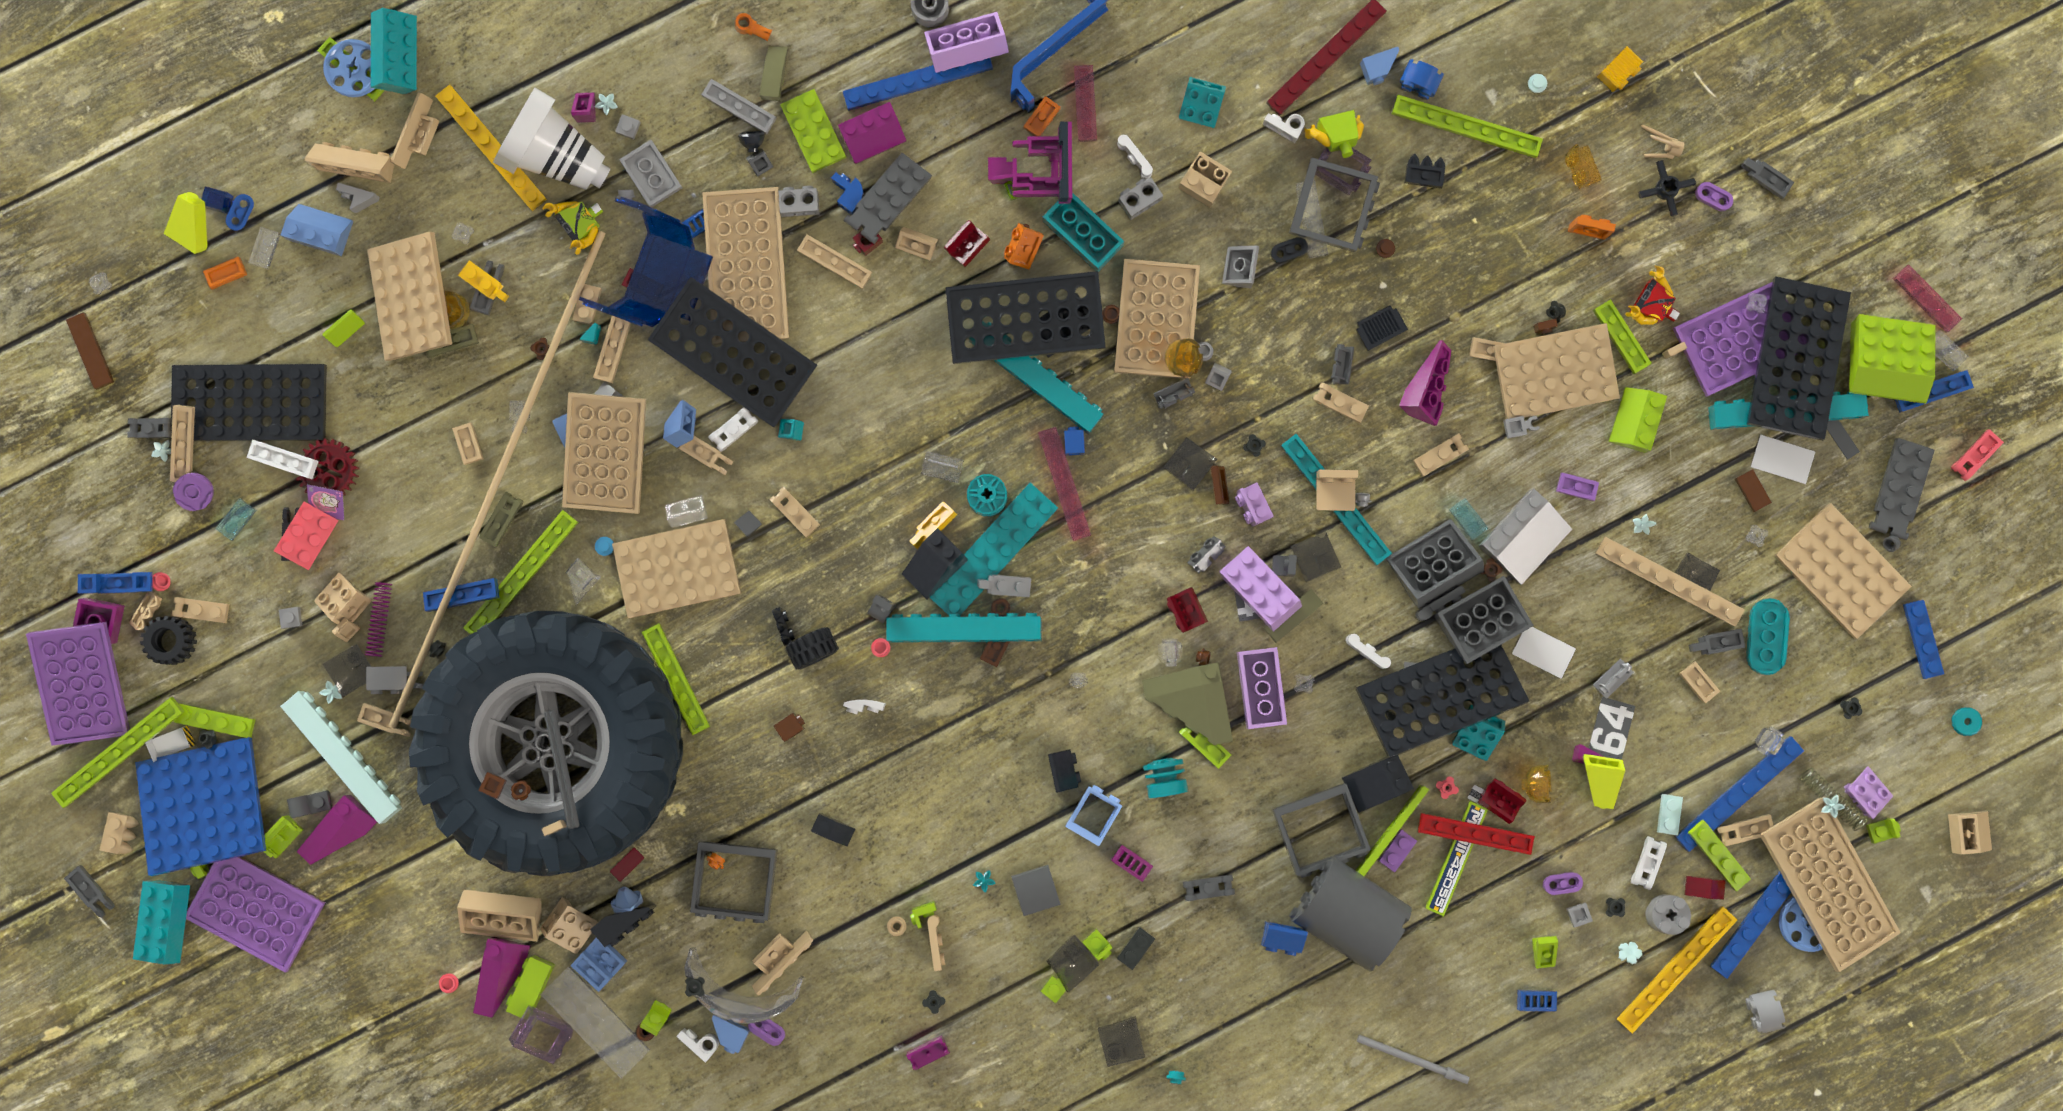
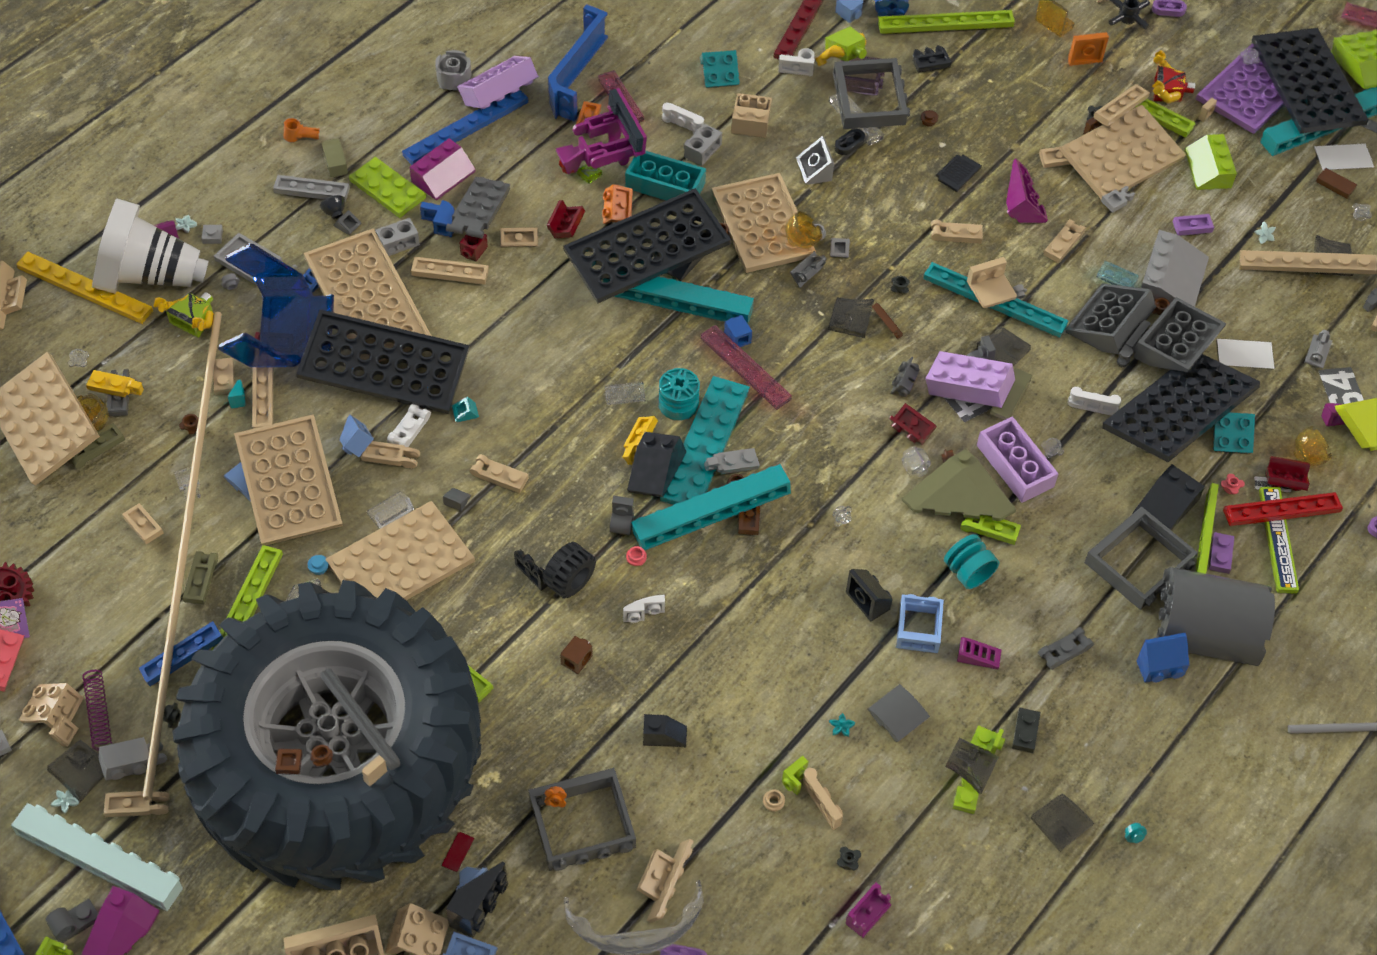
camera: 25 degrees left, 30 degrees down
pearl dark grey plate [685,977,705,997] -> none
lavender bracket [1235,483,1274,527] -> none
dark grey hinge [1331,344,1354,384] -> none
none -> tan plate [1093,84,1150,127]

